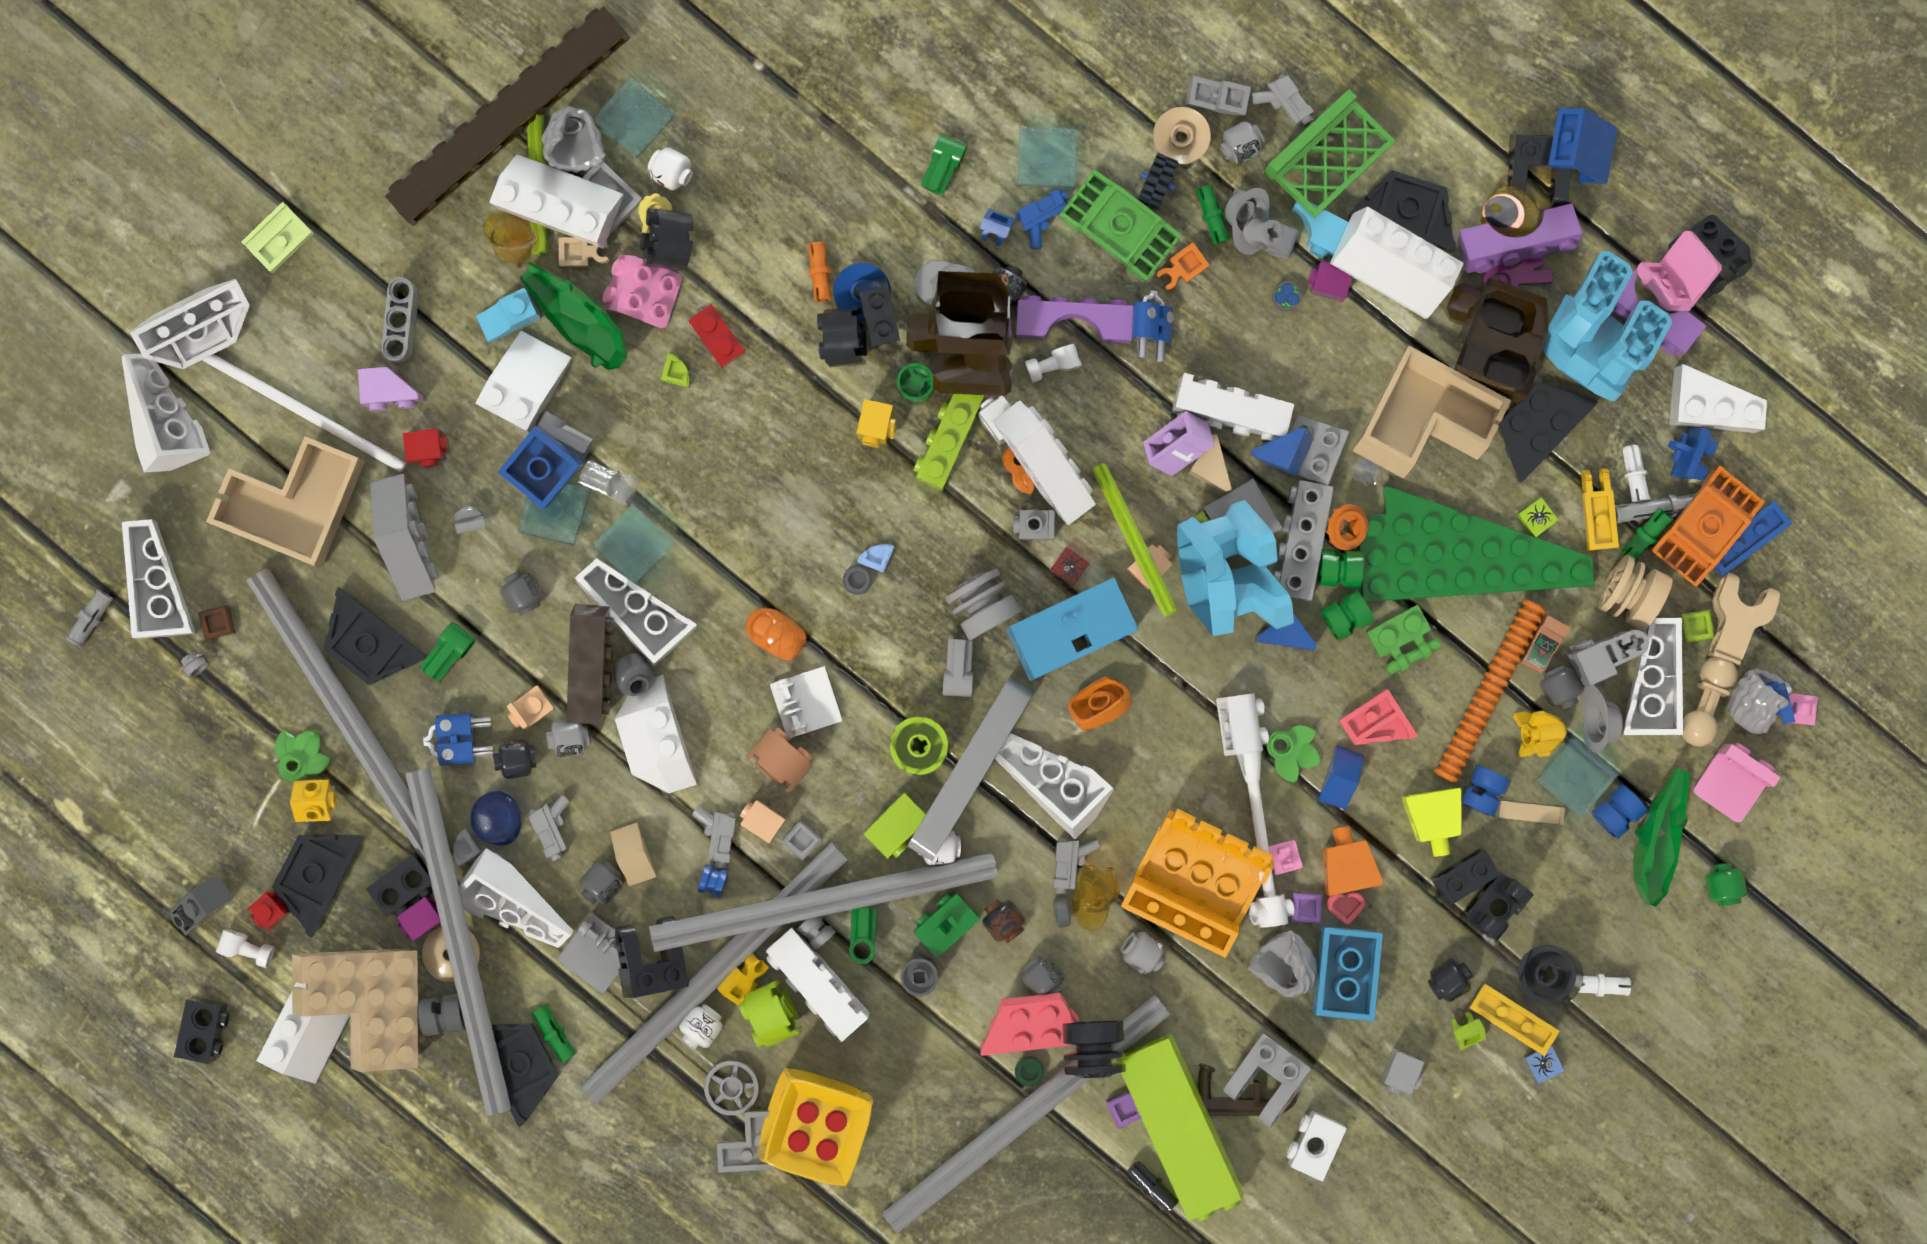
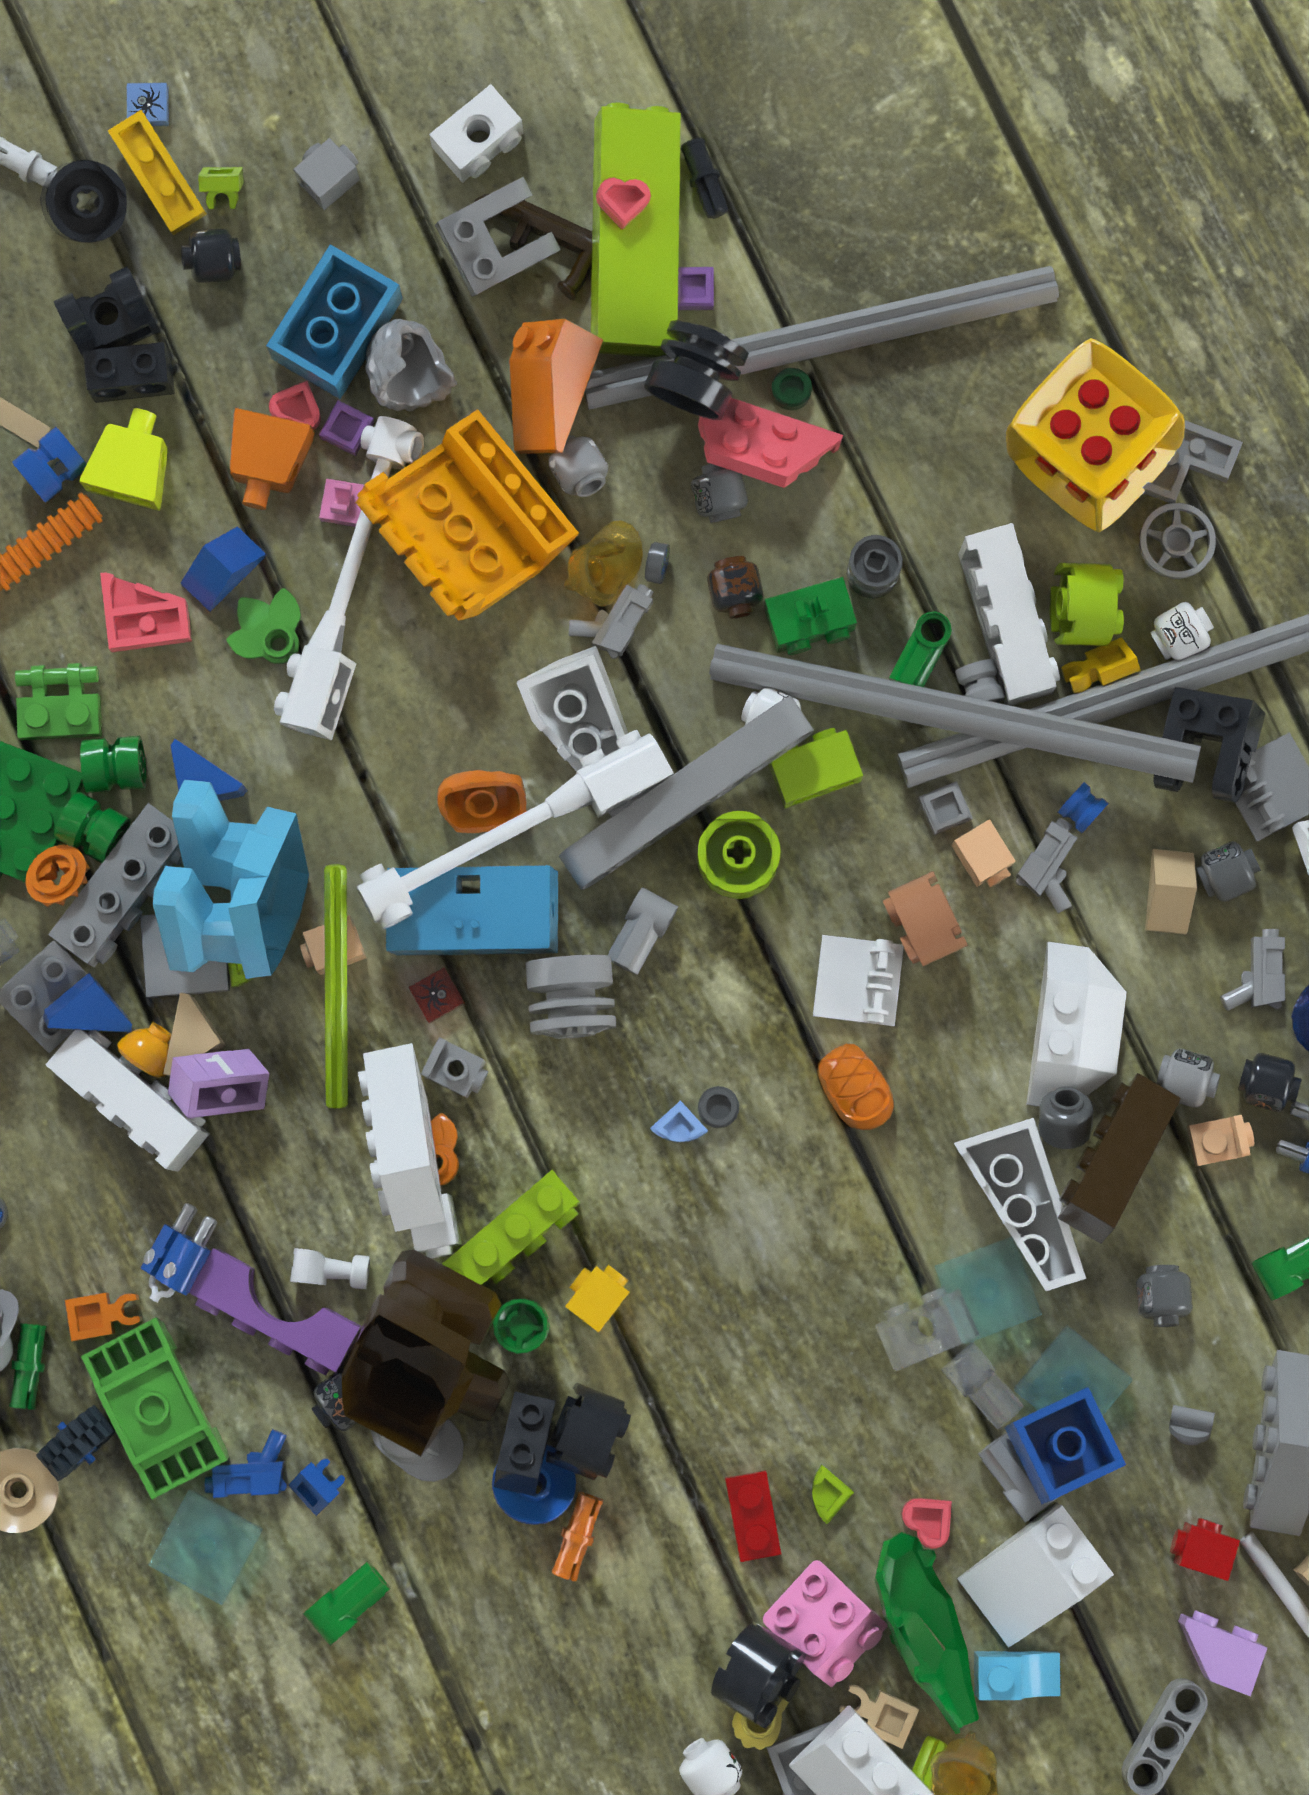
camera: 150 degrees left, 5 degrees down
none -> light orange brick [117,1022,171,1078]
none -> white bar [356,730,674,929]
none -> orange slope [509,319,603,454]
none -> coral tile [596,178,651,230]
none -> clear brick [875,1286,979,1372]
none -> coral tile [901,1498,952,1549]

